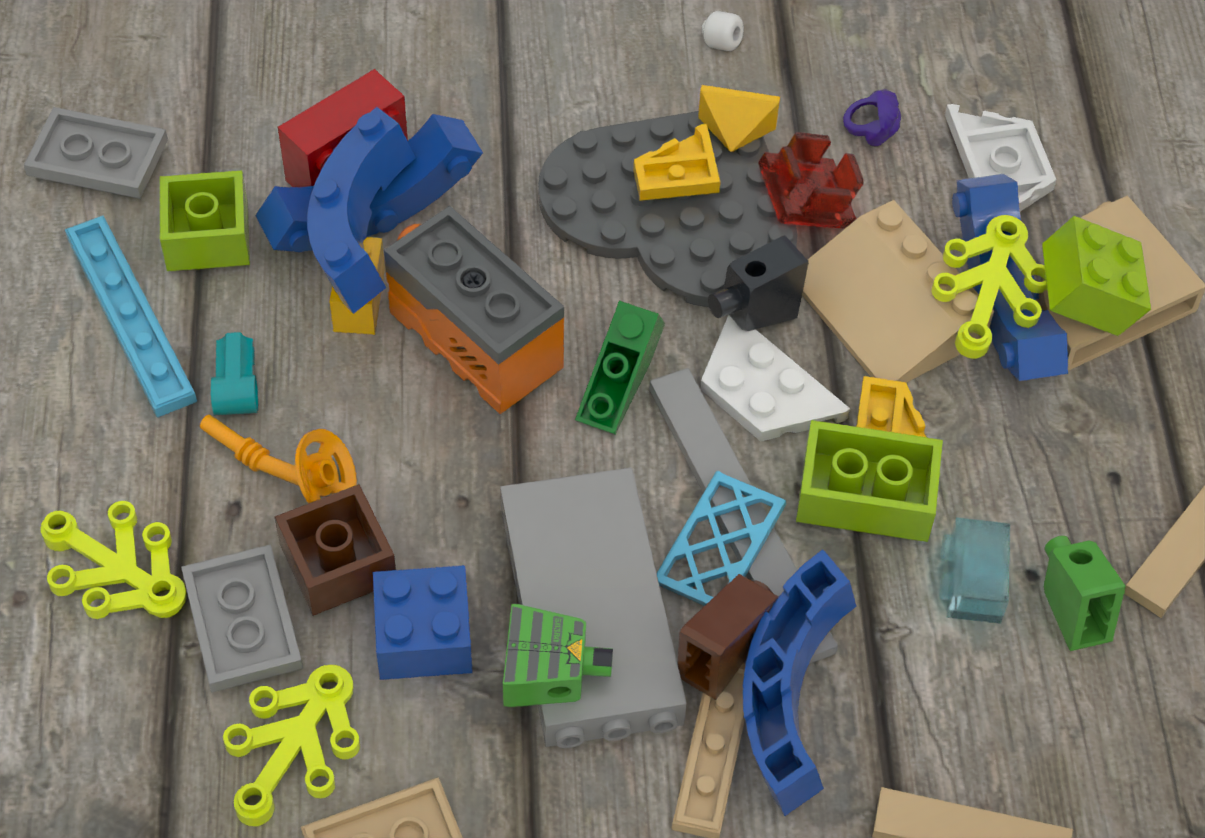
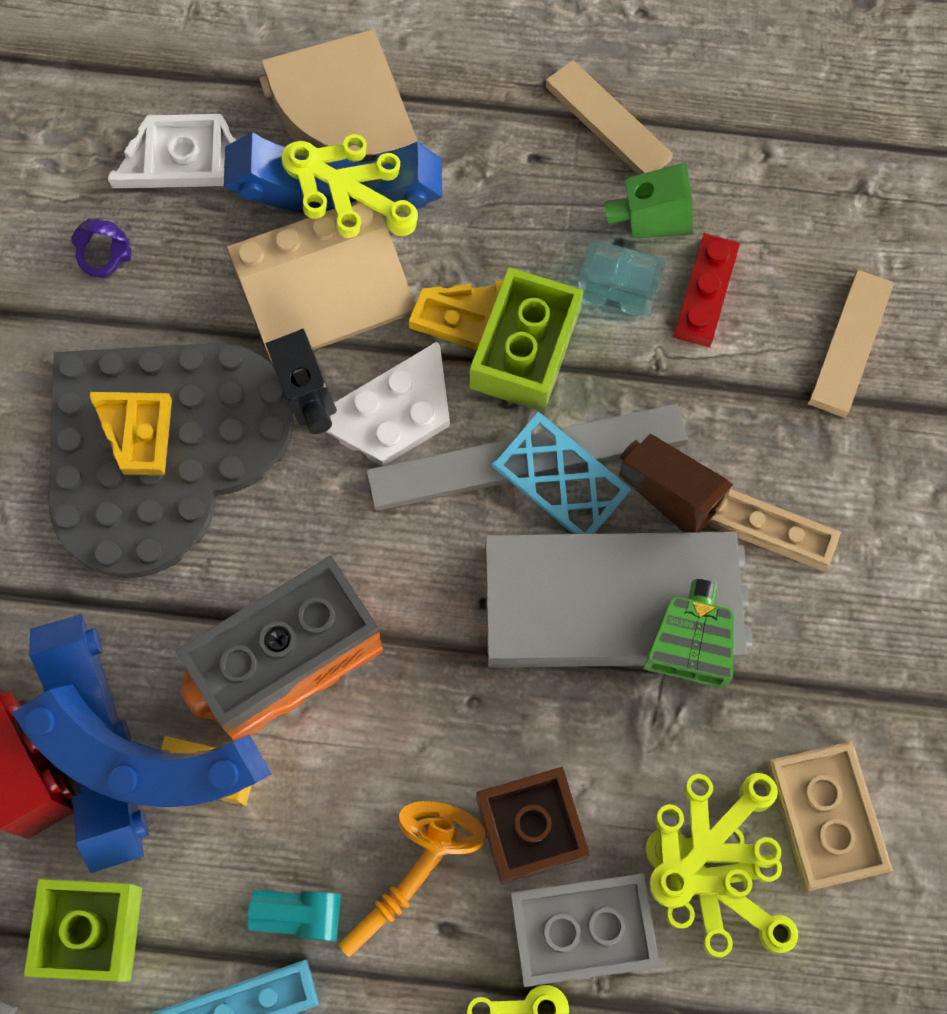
camera: 80 degrees left, 15 degrees up
blue brick [373,565,473,680] -> none
green slope [575,300,665,435] -> none
yellow slope [698,85,780,152] -> none
blue brick [743,549,857,816] -> none
clear red panel [758,132,864,229] -> none
lime brick [1042,216,1151,336] -> none
none -> neon yellow plant [649,773,782,909]
none -> red plate [673,233,740,348]

